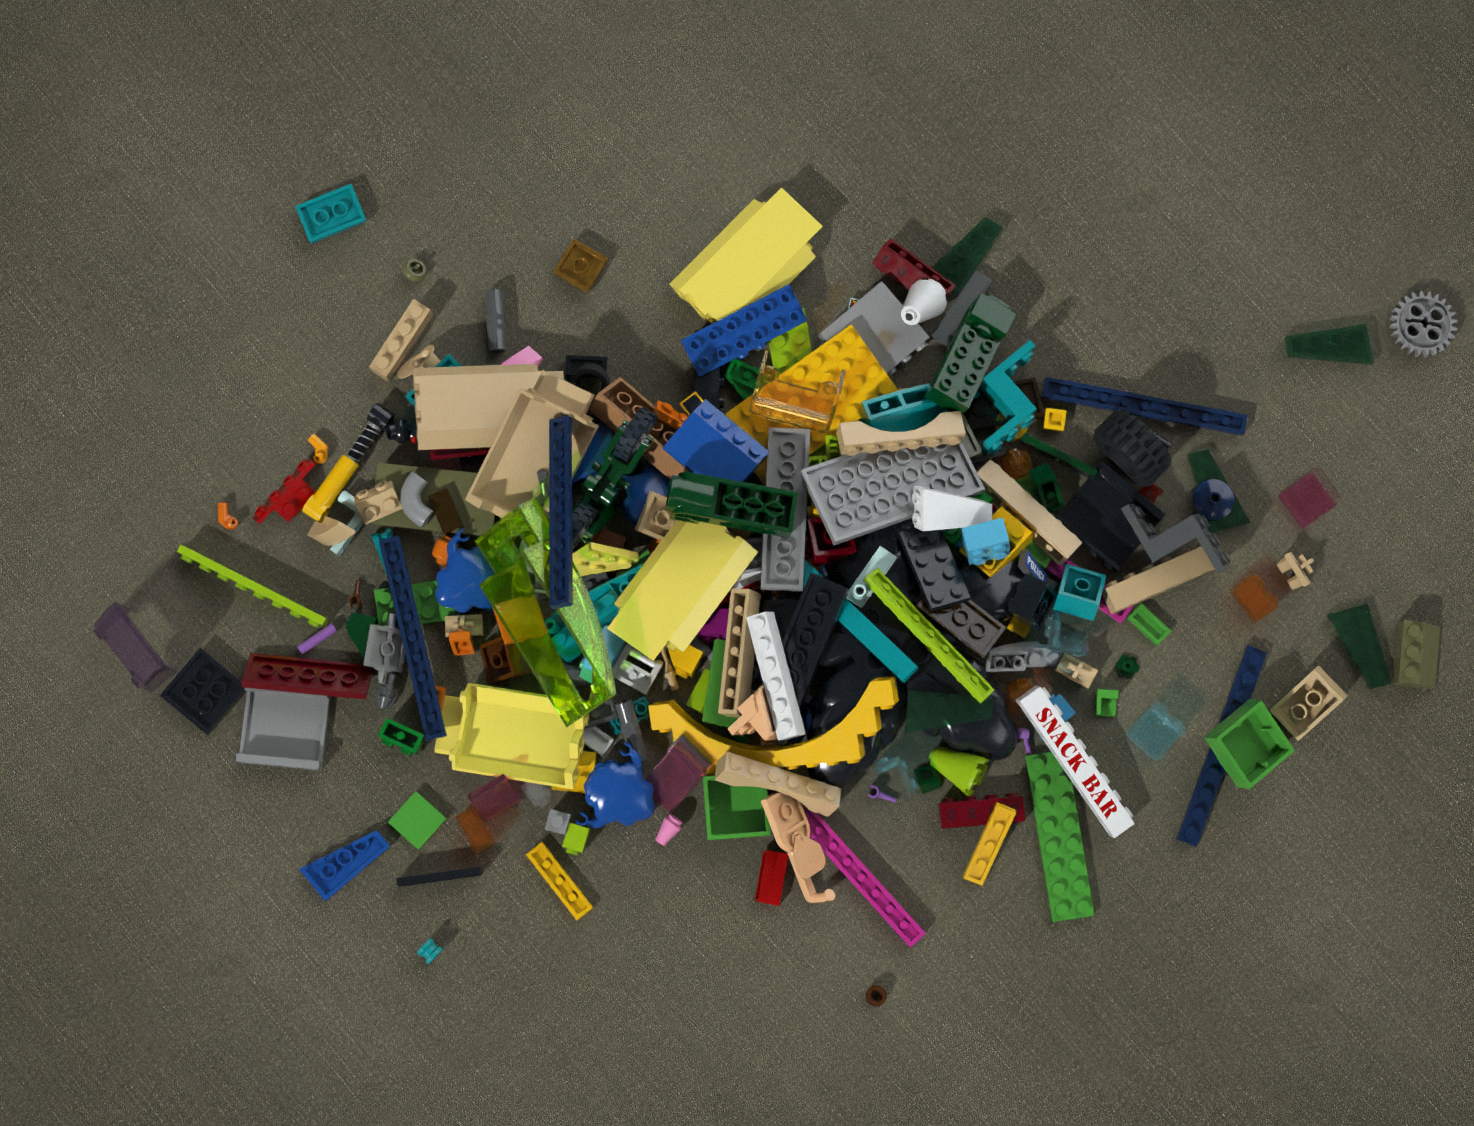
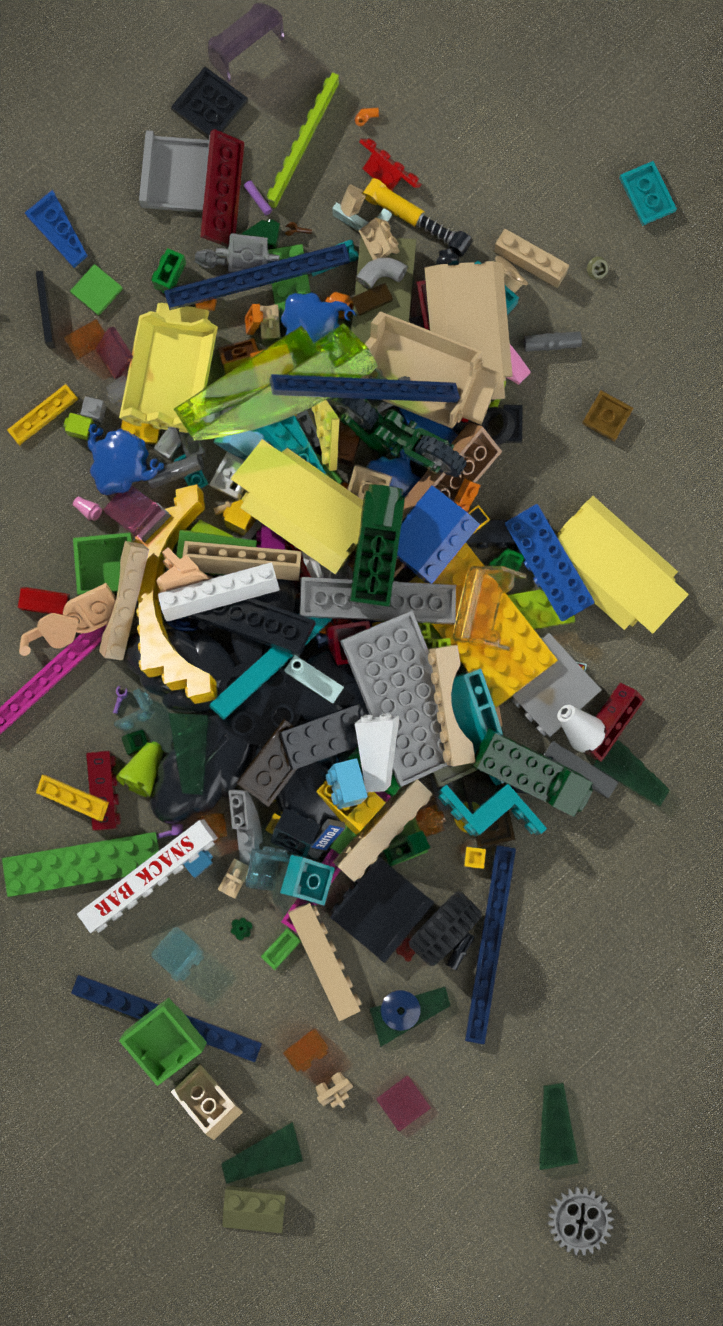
camera: 85 degrees right, 0 degrees up
light orange arm [308,434,328,464] -> none
lime plate [863,568,994,704] -> none
dark green tile [1020,433,1098,480] -> none
bright green panel [1094,689,1119,717] -> none
dark grey bracket [1121,503,1231,573] -> none

